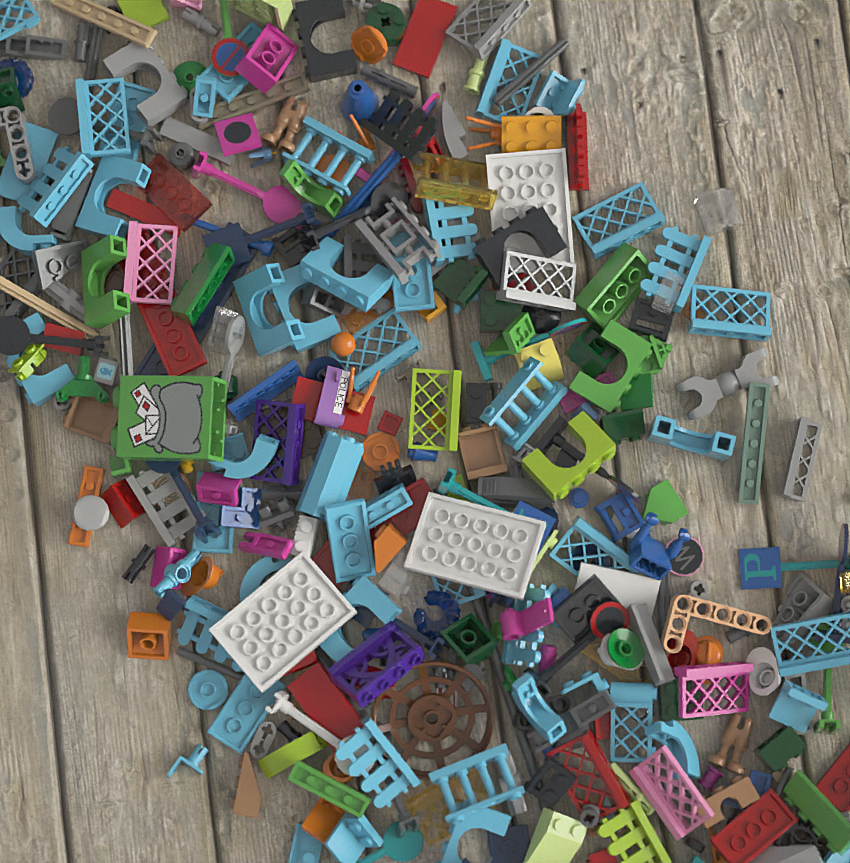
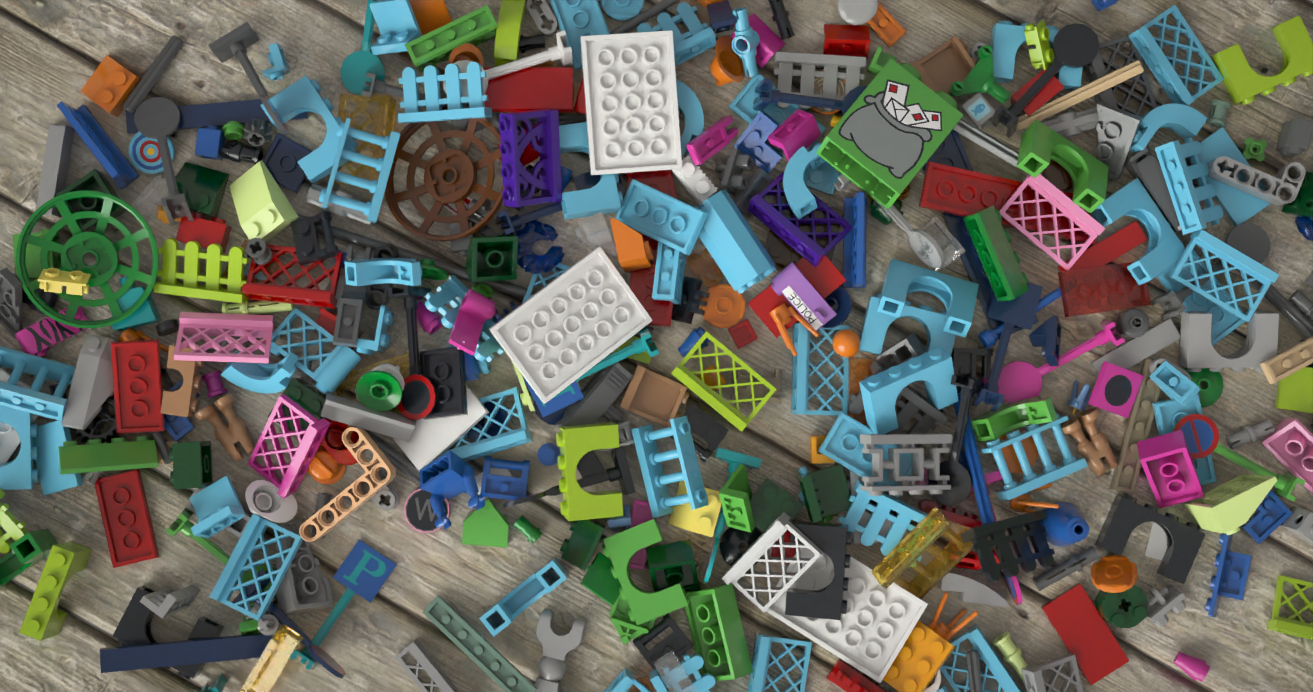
camera: 120 degrees right, 5 degrees up
none -> green pin [513,515,542,544]
none -> dark blue slope [1029,315,1062,366]
none -> white sticker [1145,522,1167,560]

